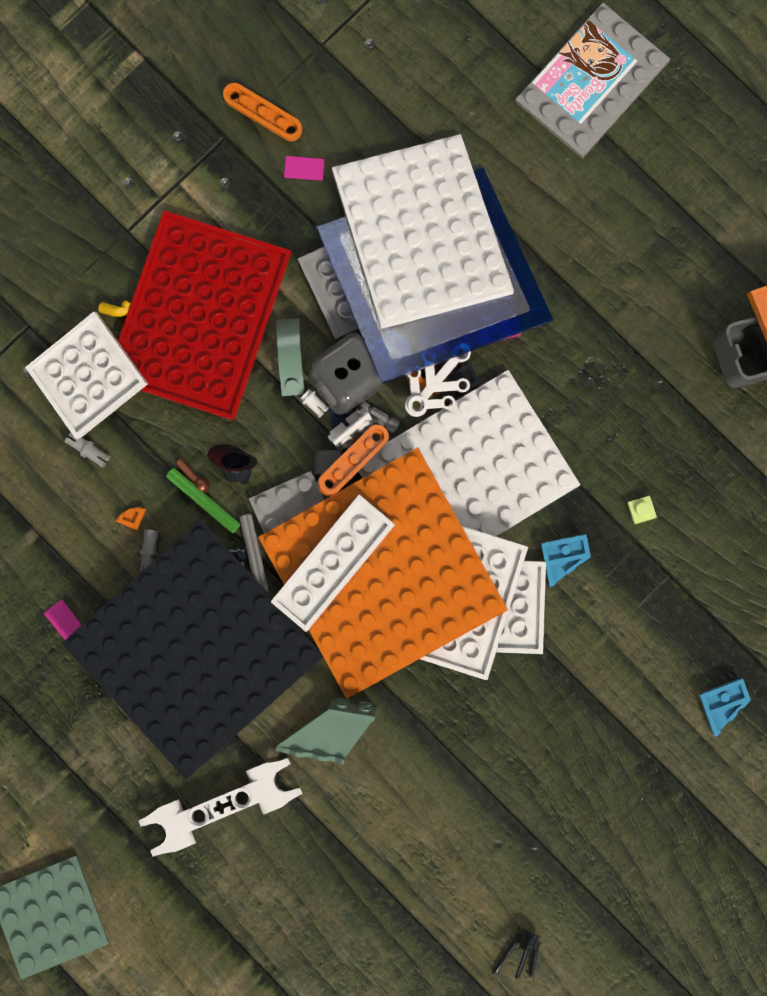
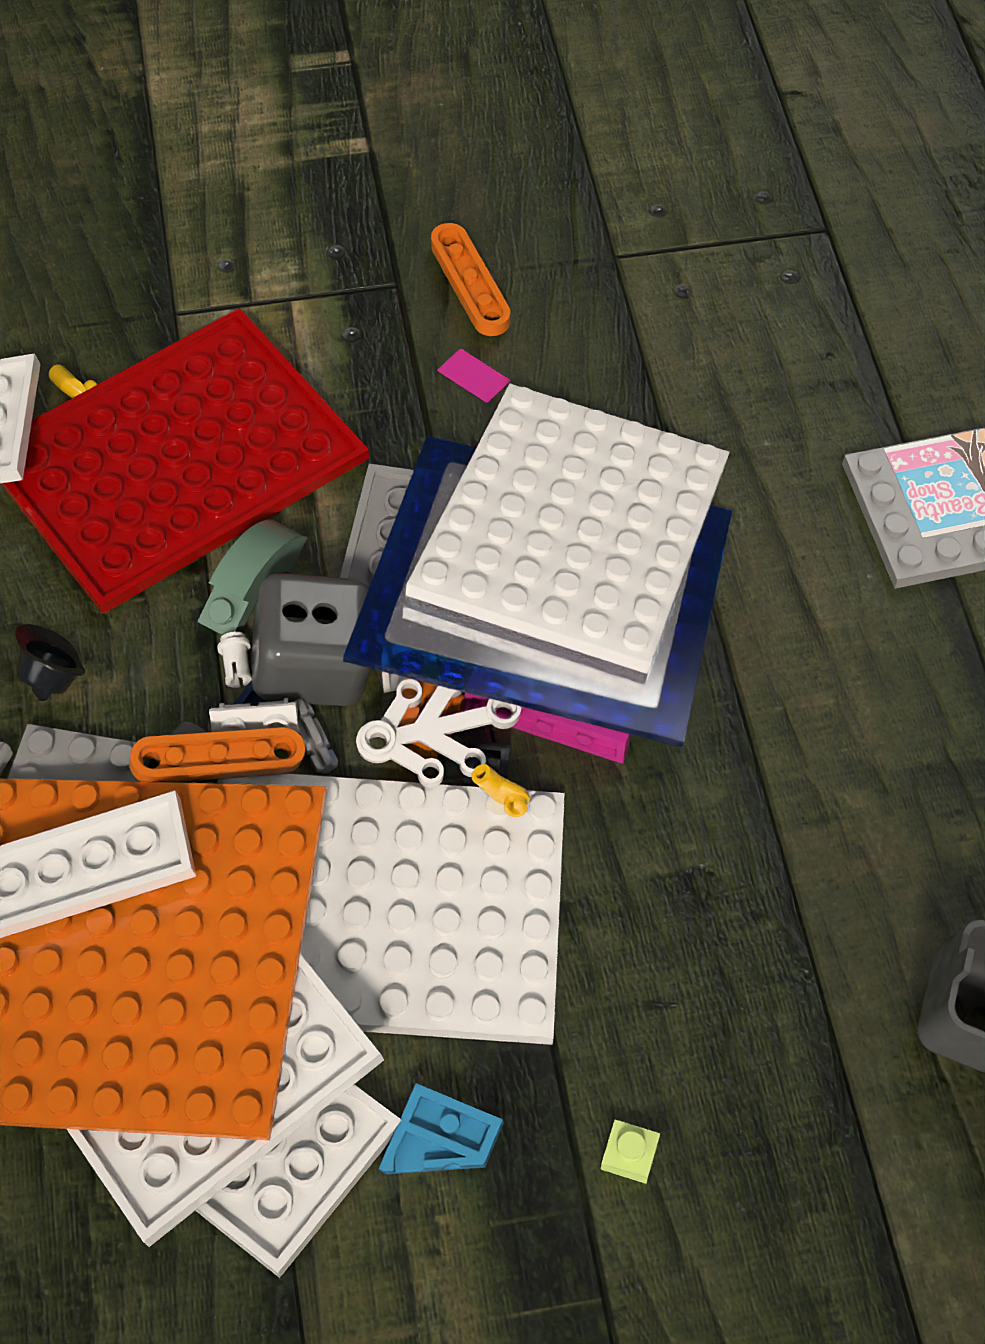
camera: 30 degrees right, 25 degrees down
none -> yellow arm [471,764,530,817]

